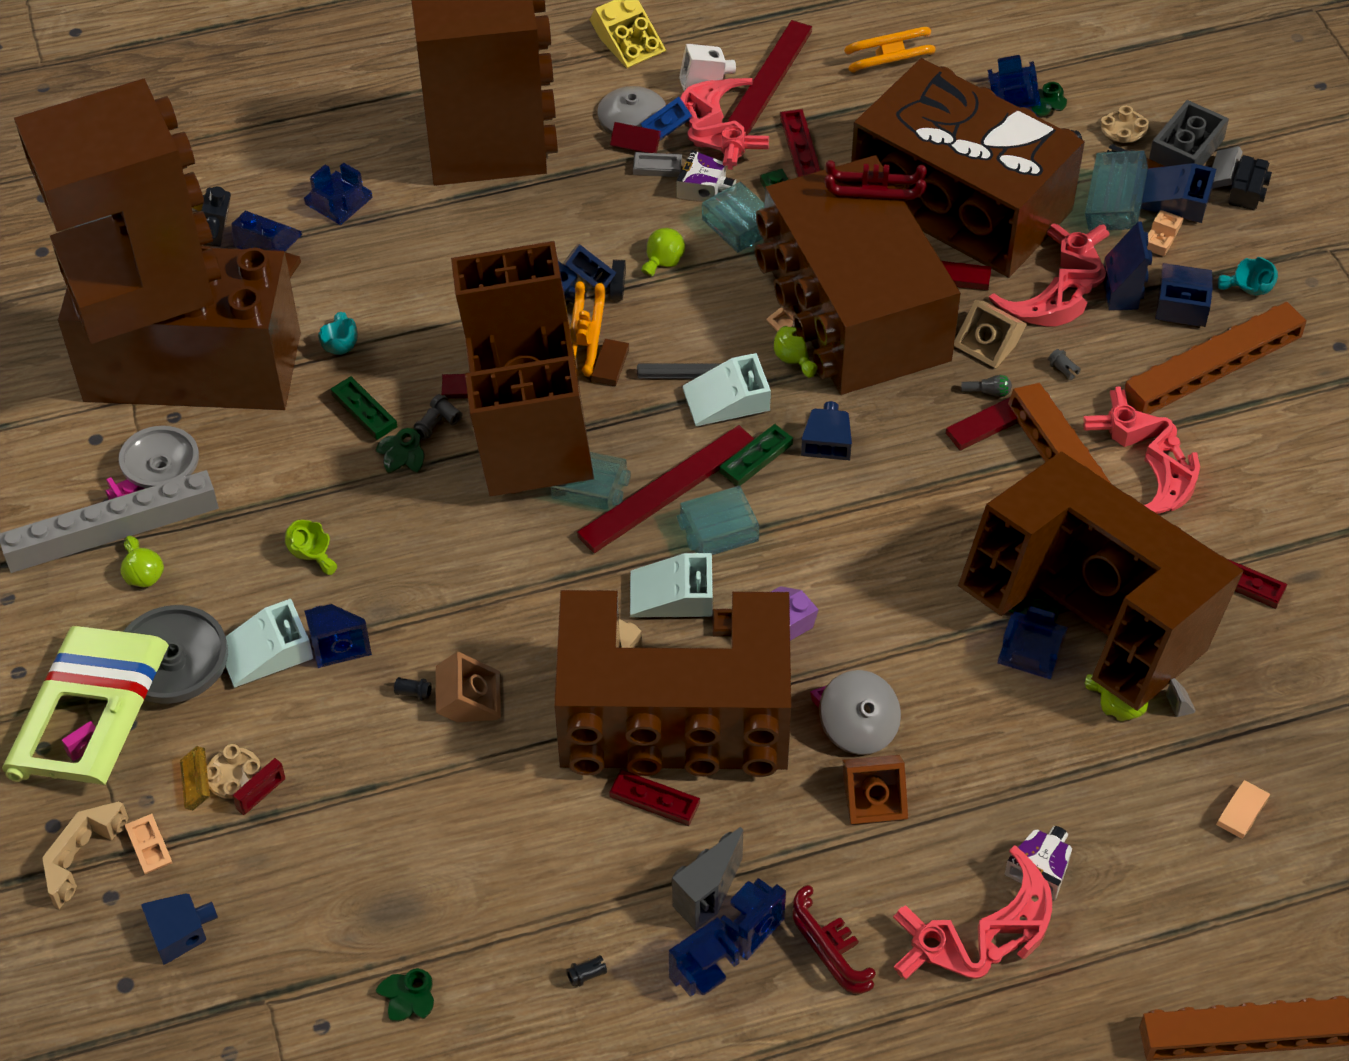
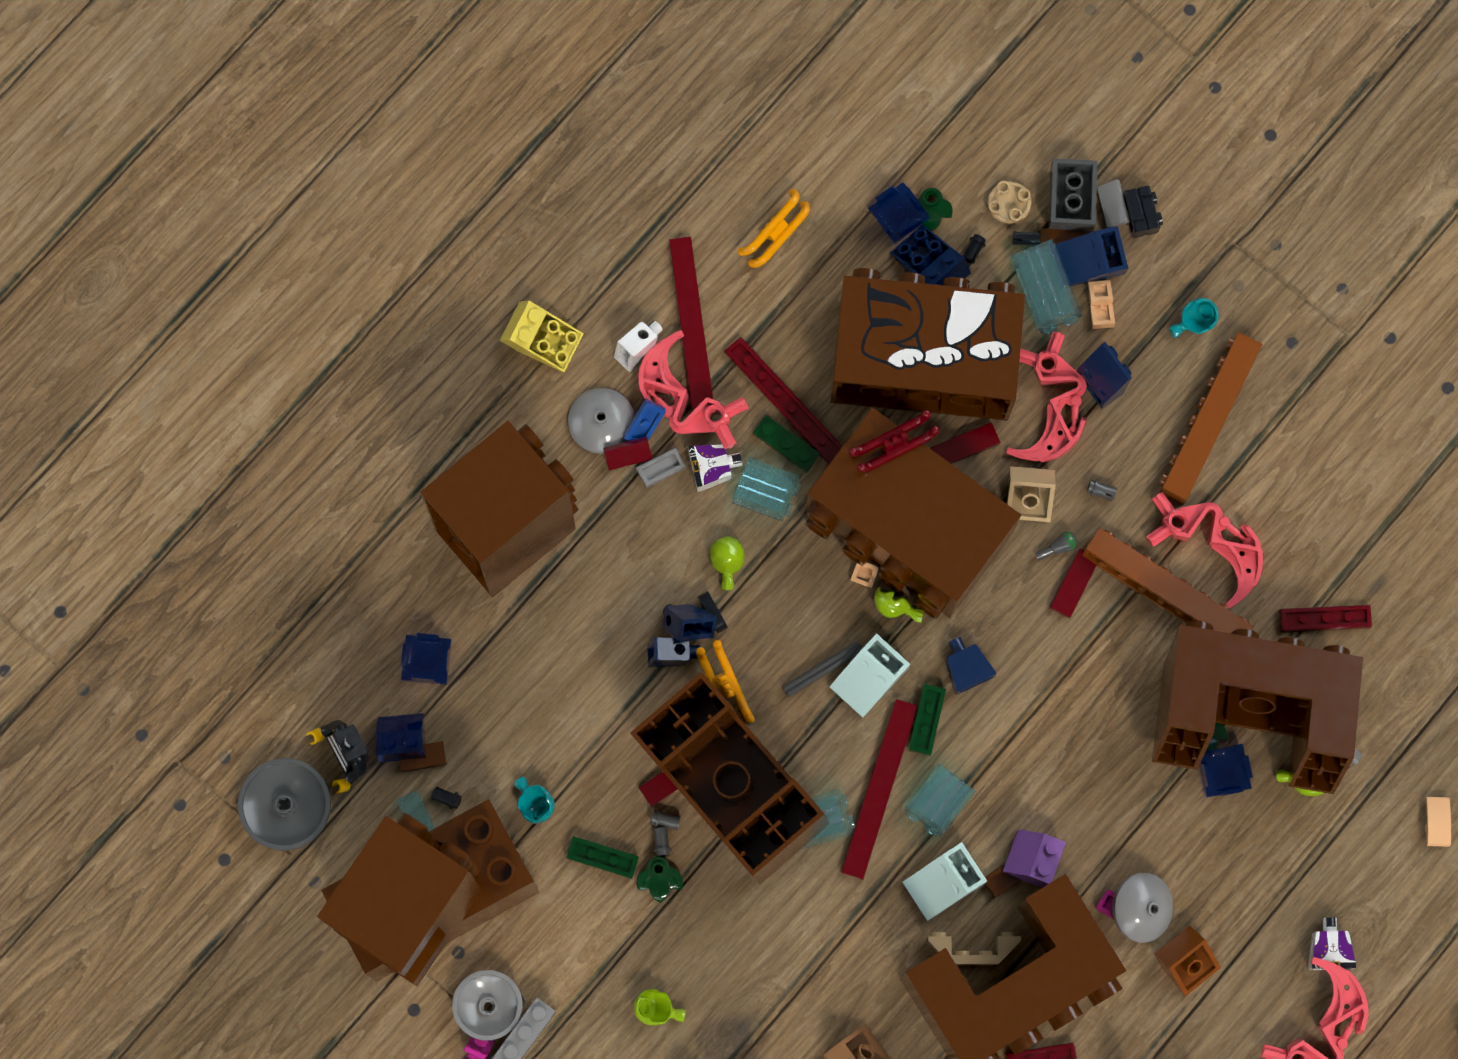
camera: 35 degrees left, 25 degrees up
reddish brown tile [591,339,629,386] -> none
dark blue slope [1155,263,1213,327] -> none

